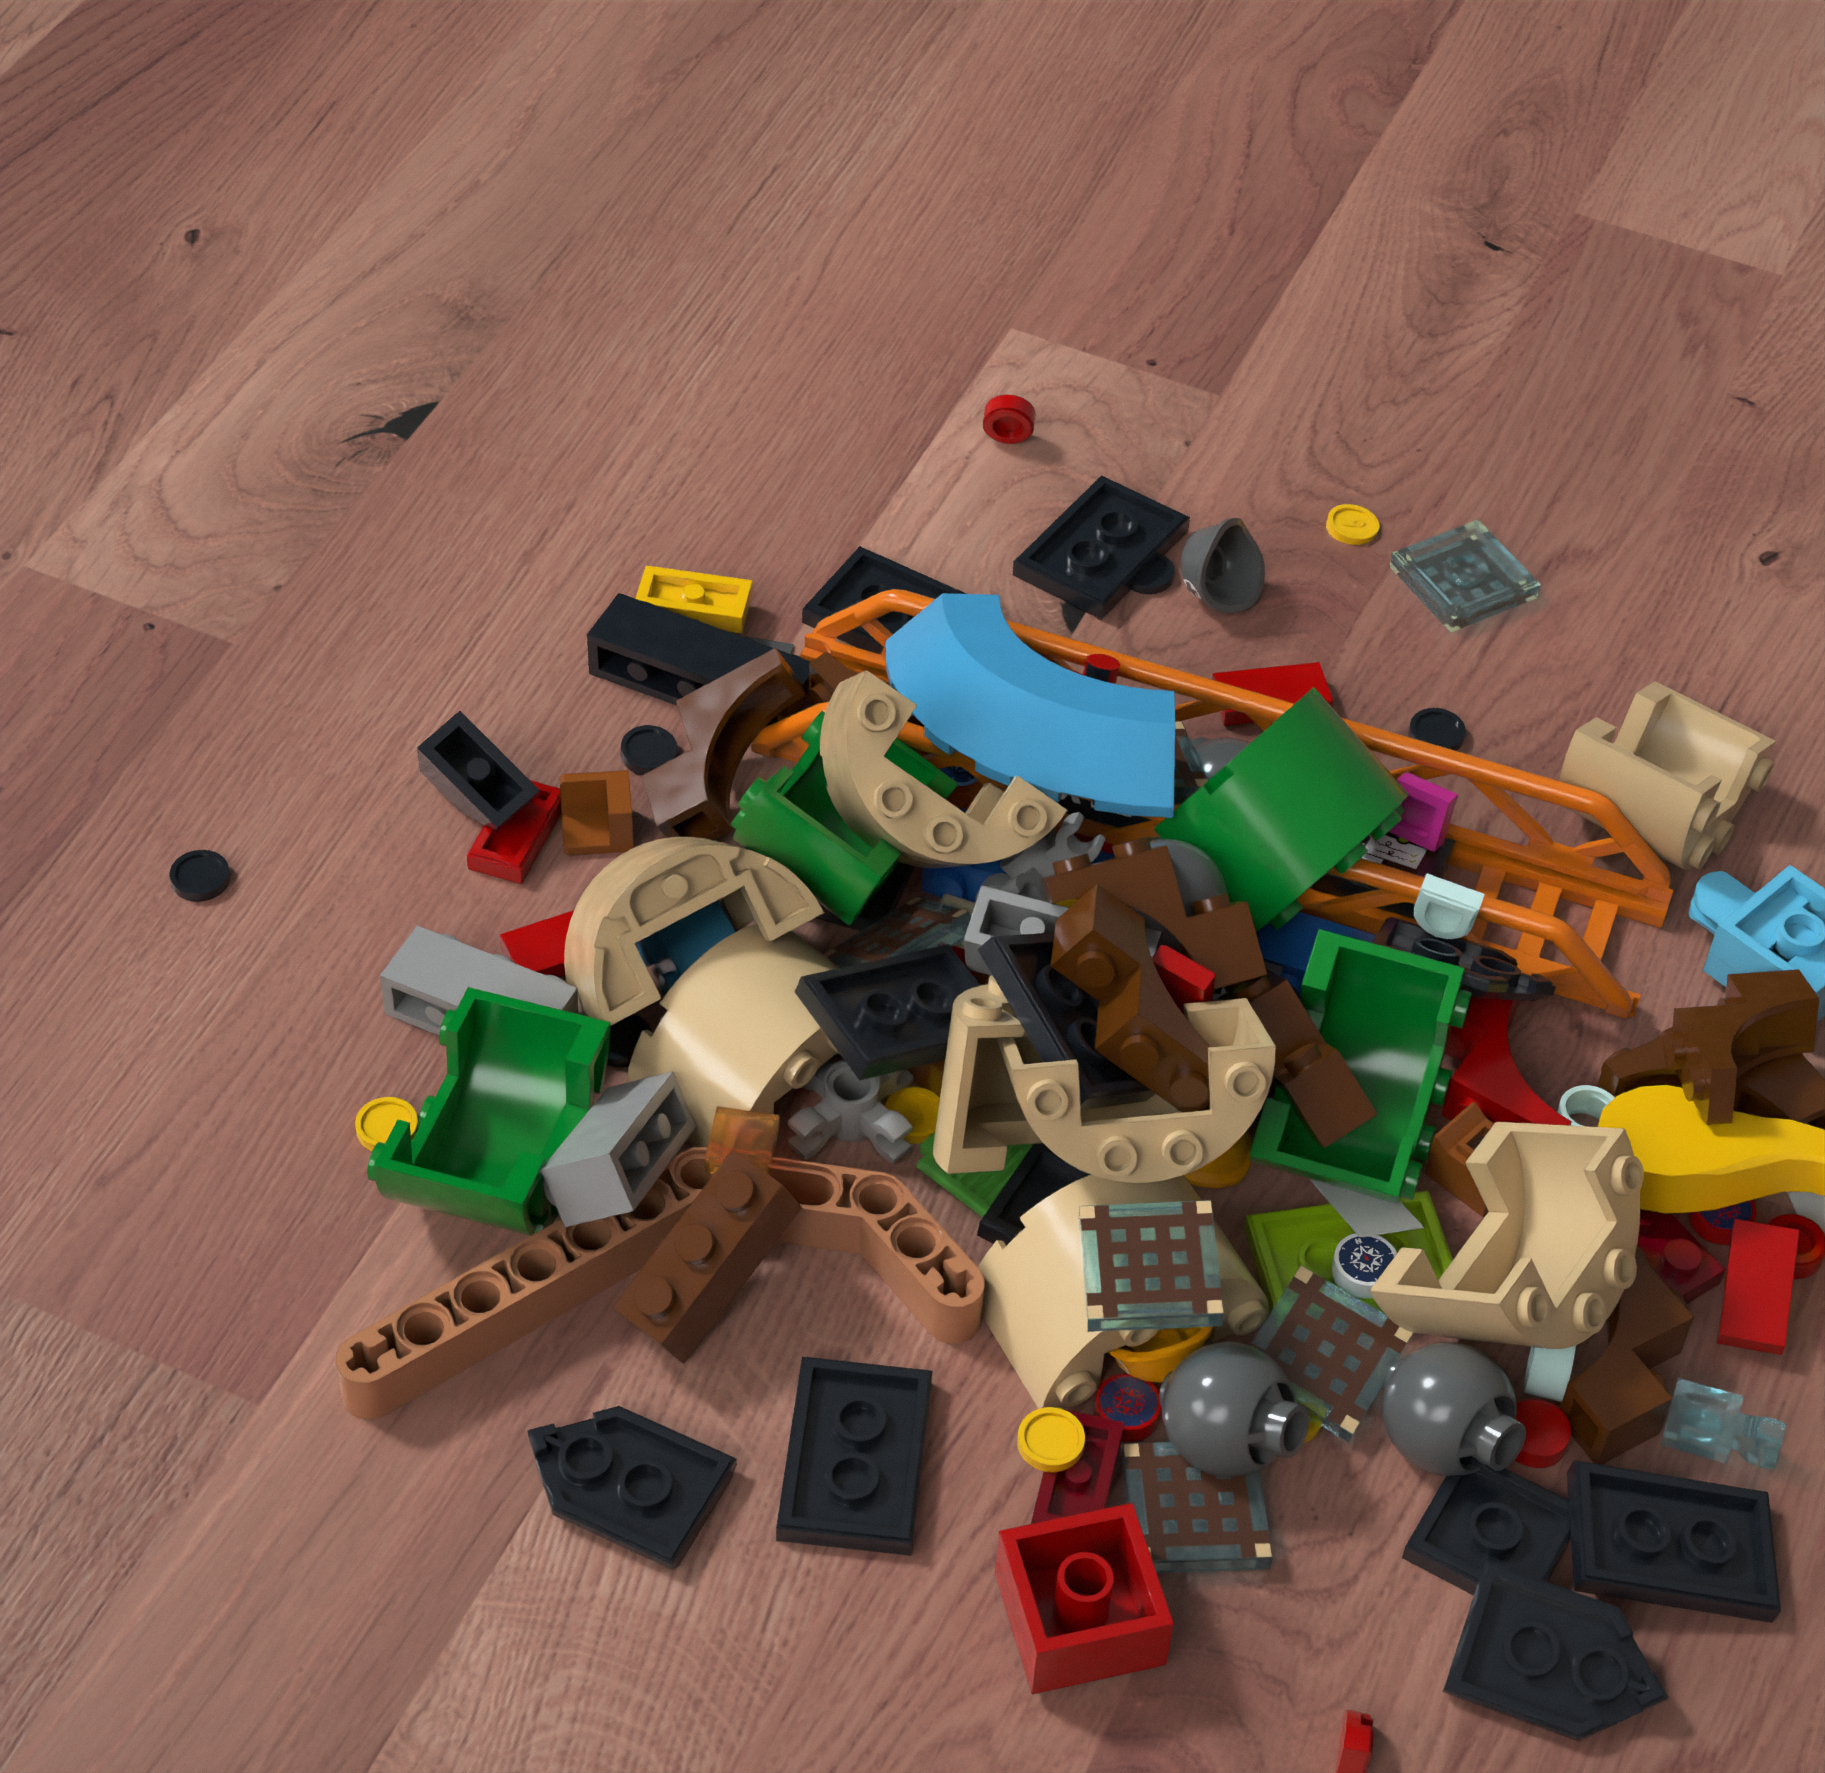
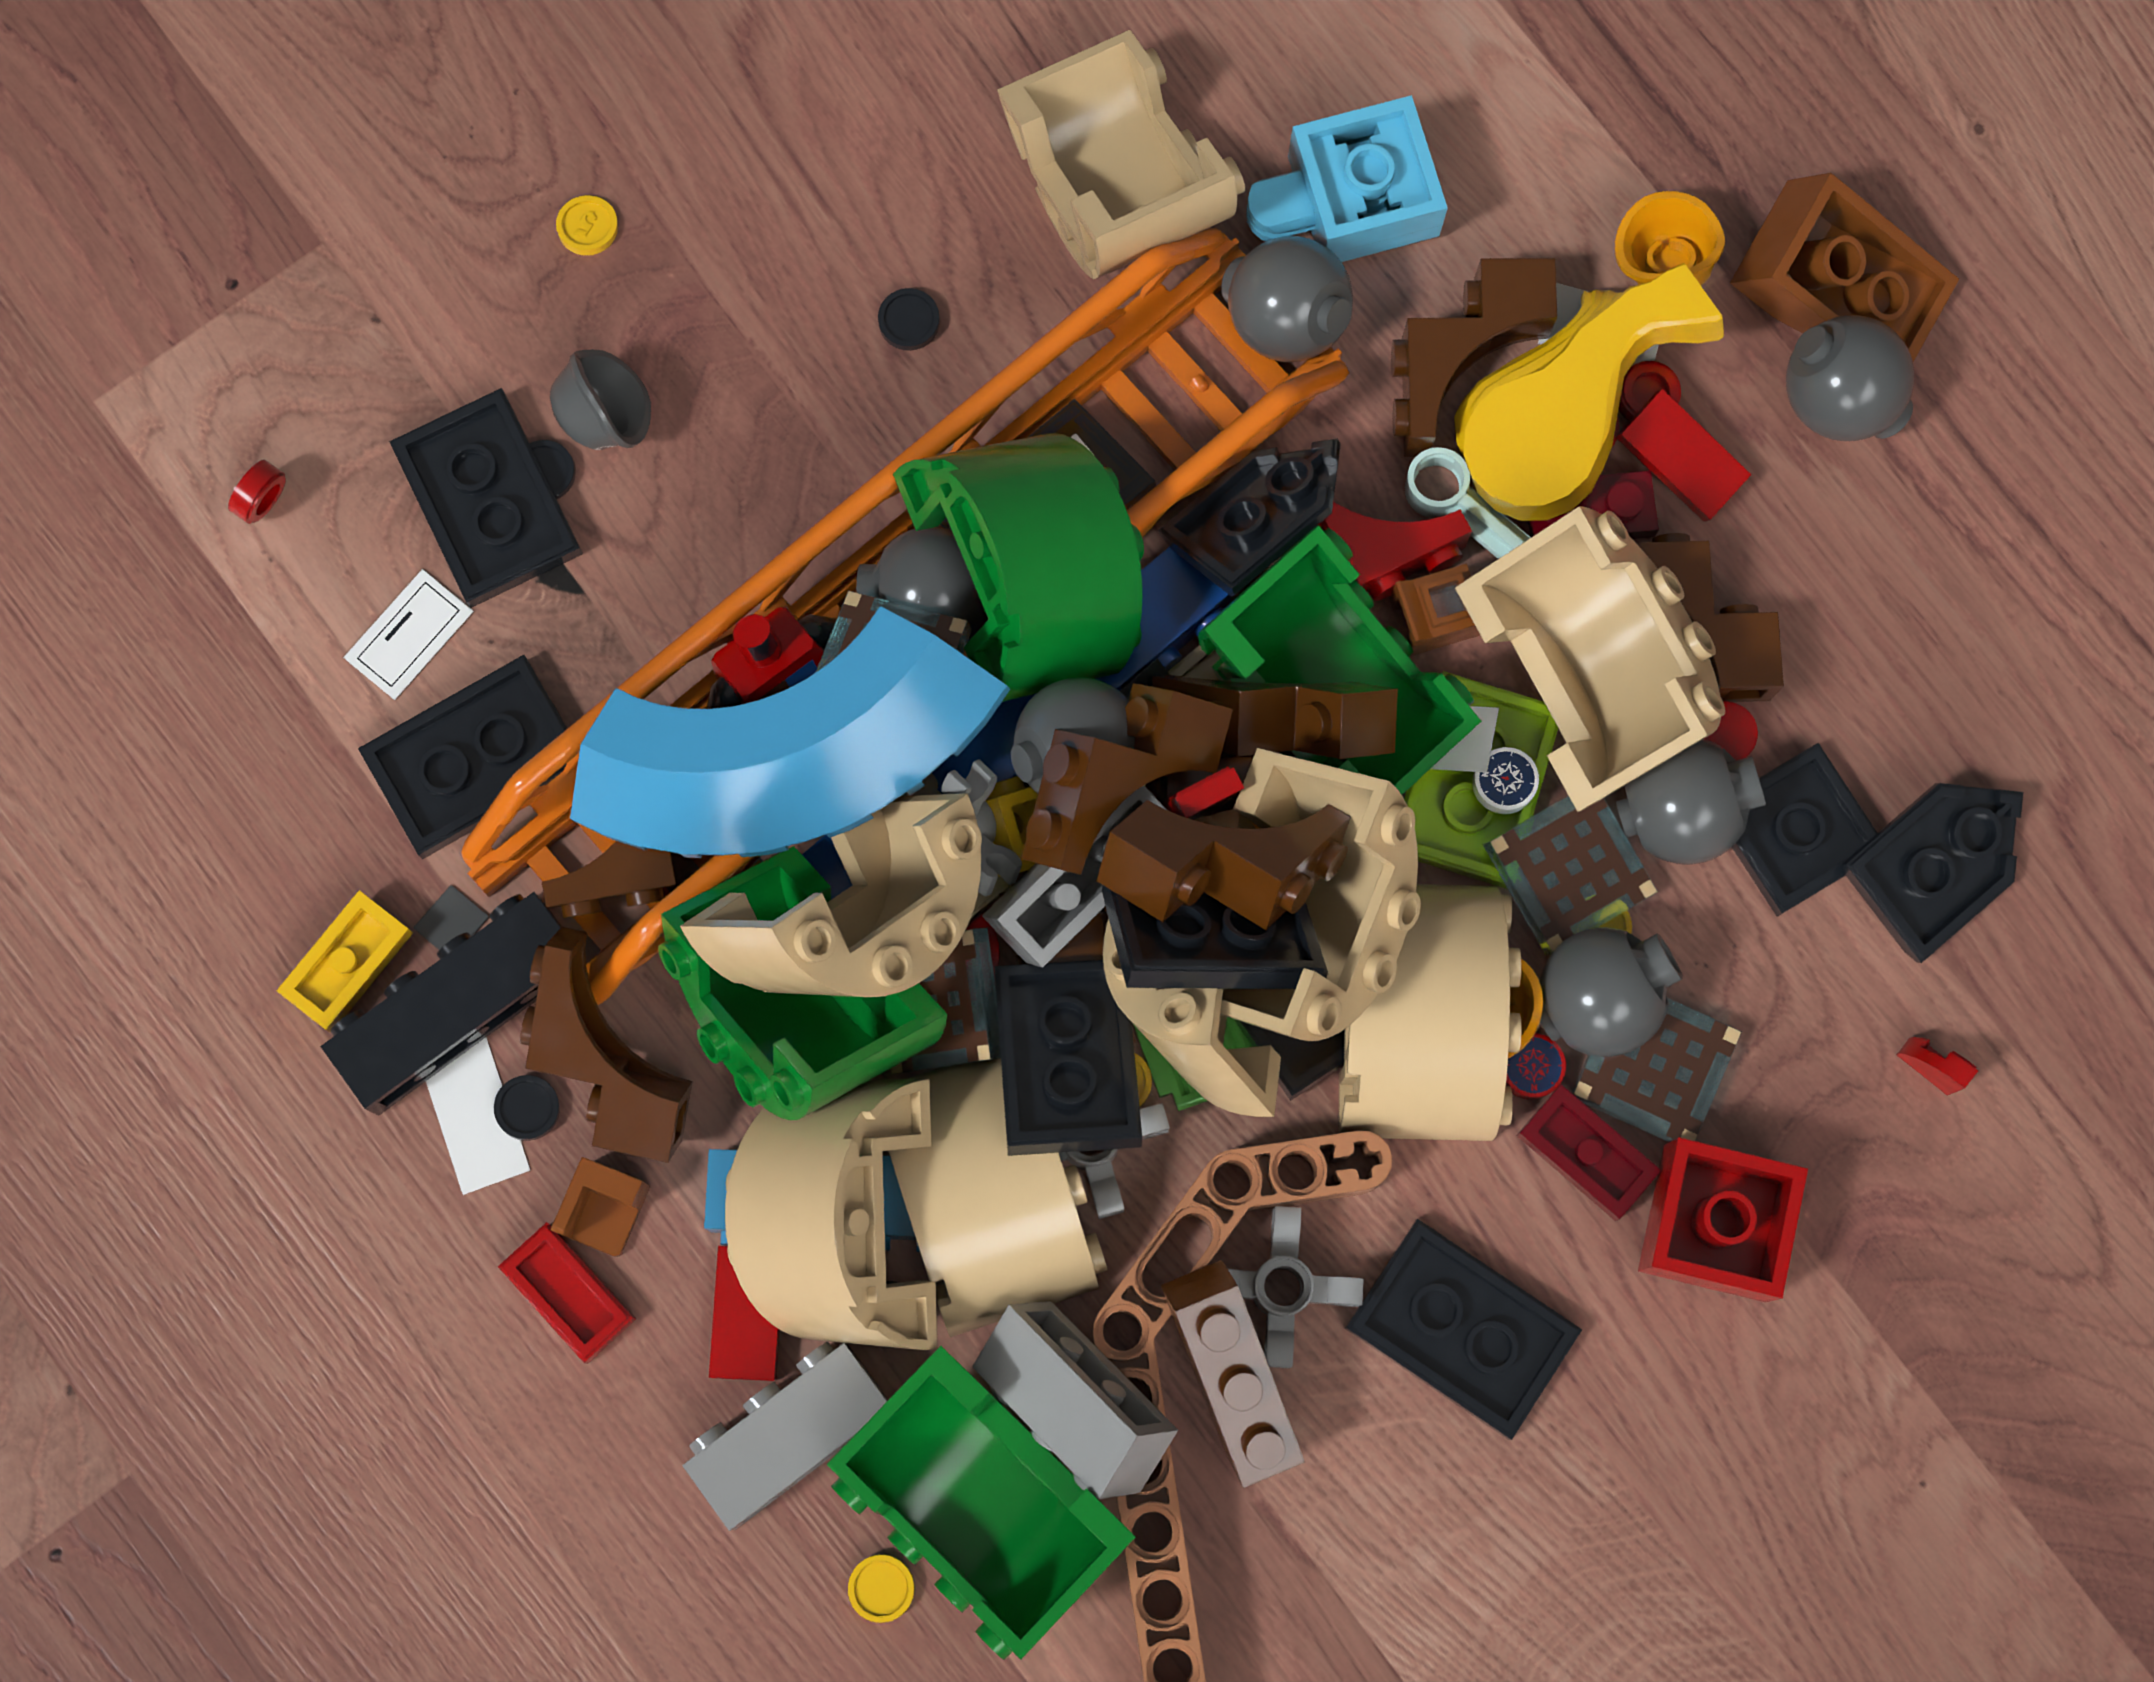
camera: 60 degrees left, 30 degrees up
black piece [169,850,230,902] -> none
black slope [417,711,540,832] -> none
black tile [527,1406,737,1570] -> none
clear orange tile [704,1106,780,1175] -> none
yellow piece [1017,1407,1085,1472] -> none
tile [1078,1200,1224,1332] -> none
red tile [1212,662,1333,726] -> none
clear light blue tile [1389,520,1541,633] -> none
dark pink plate [1389,772,1458,852] -> none
light aqua tile [1414,873,1485,939] -> none
black tile [1567,1460,1781,1623] -> none
clear light blue plate [1661,1378,1787,1469] -> none
reddish brown arch [1663,969,1819,1125] -> none
none -> white sticker [343,569,474,700]
none -> white sticker [426,1038,530,1195]
none -> dark grey brick [1222,236,1353,362]
none -> light grey pin [1228,1206,1364,1369]

